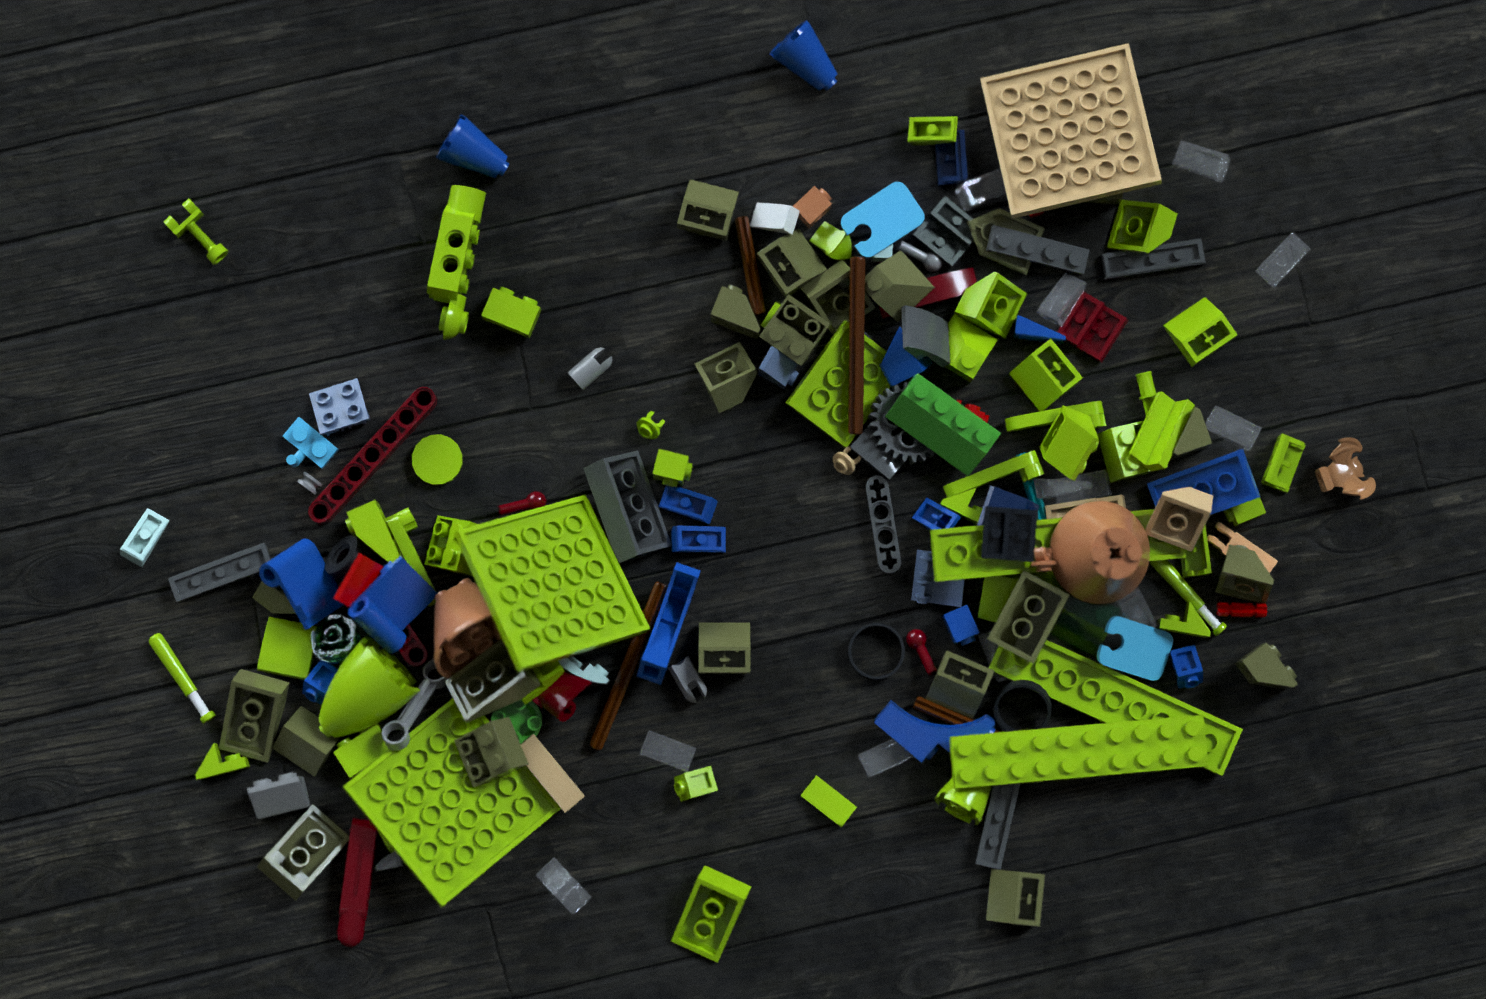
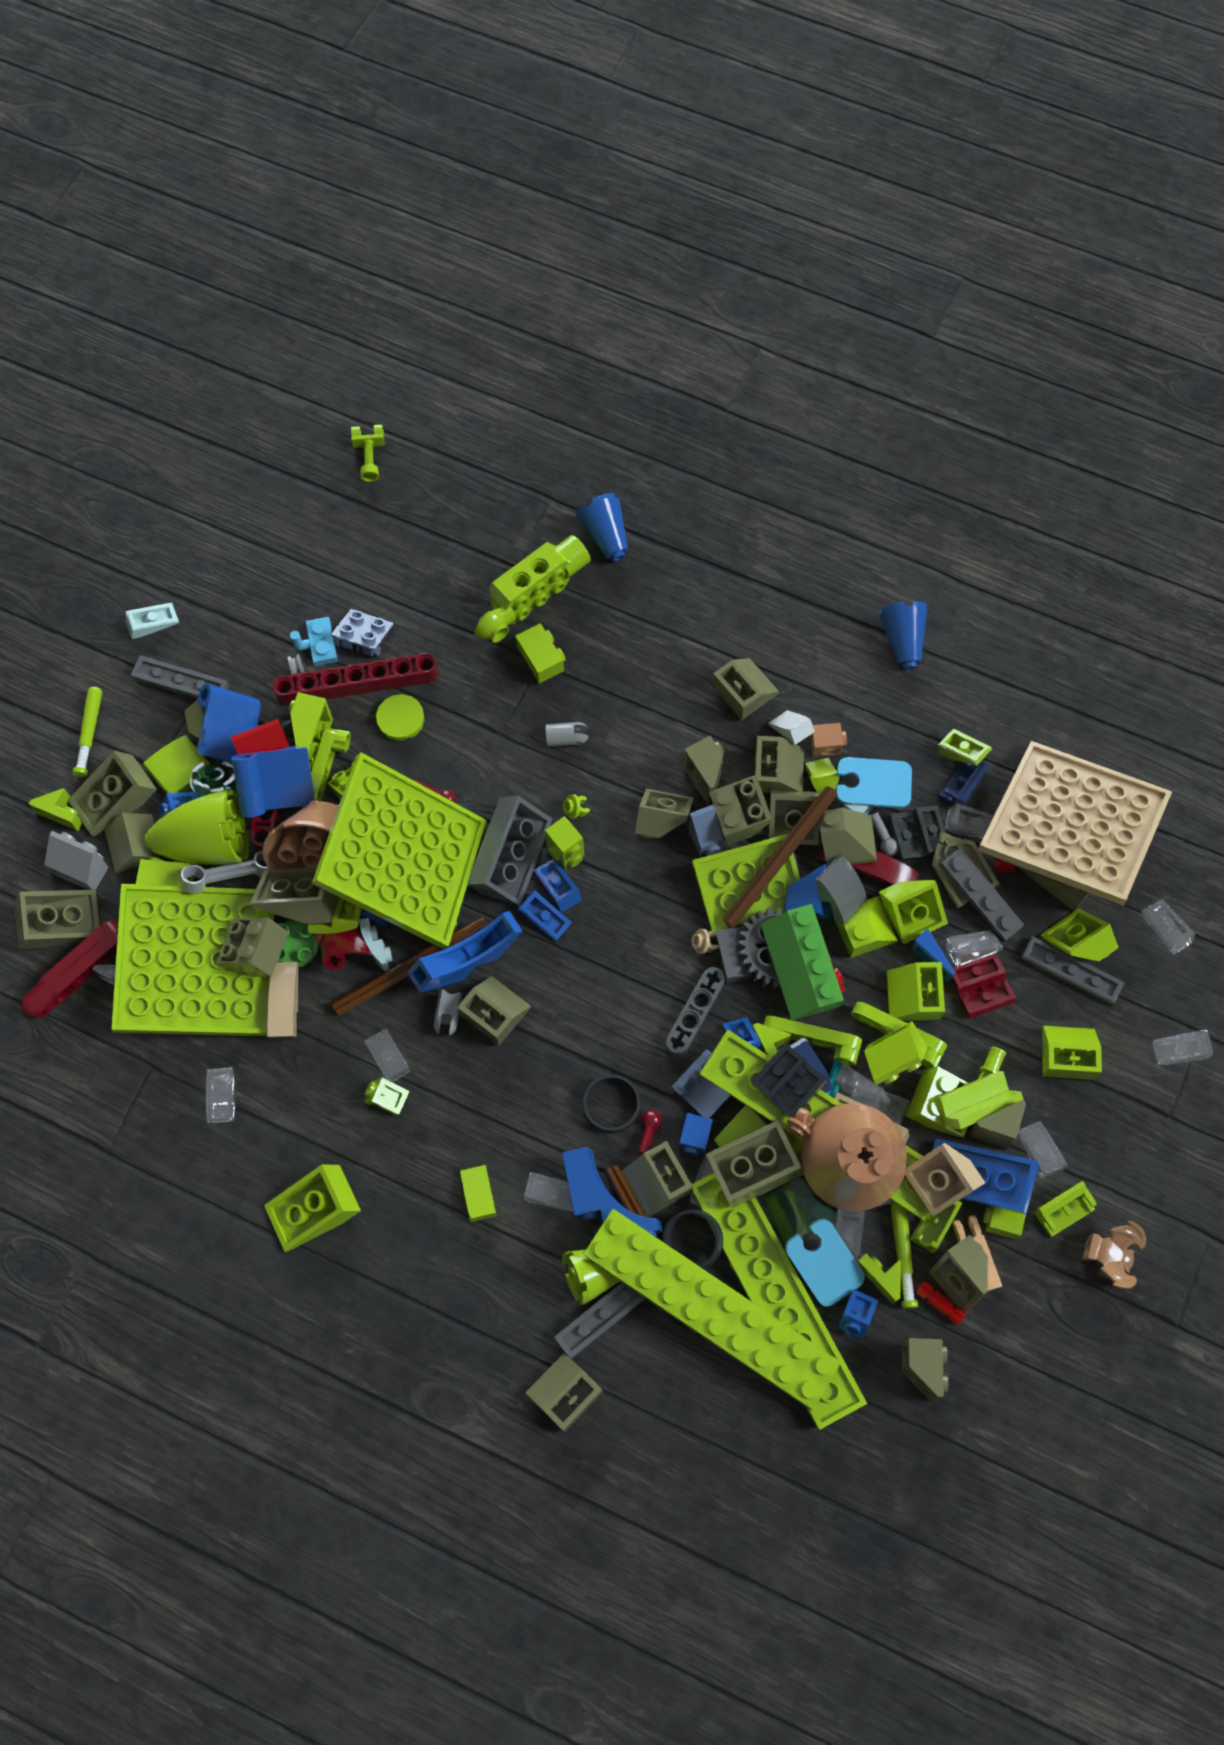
camera: 45 degrees right, 15 degrees down
reddish brown axle [735,216,766,315] -> none

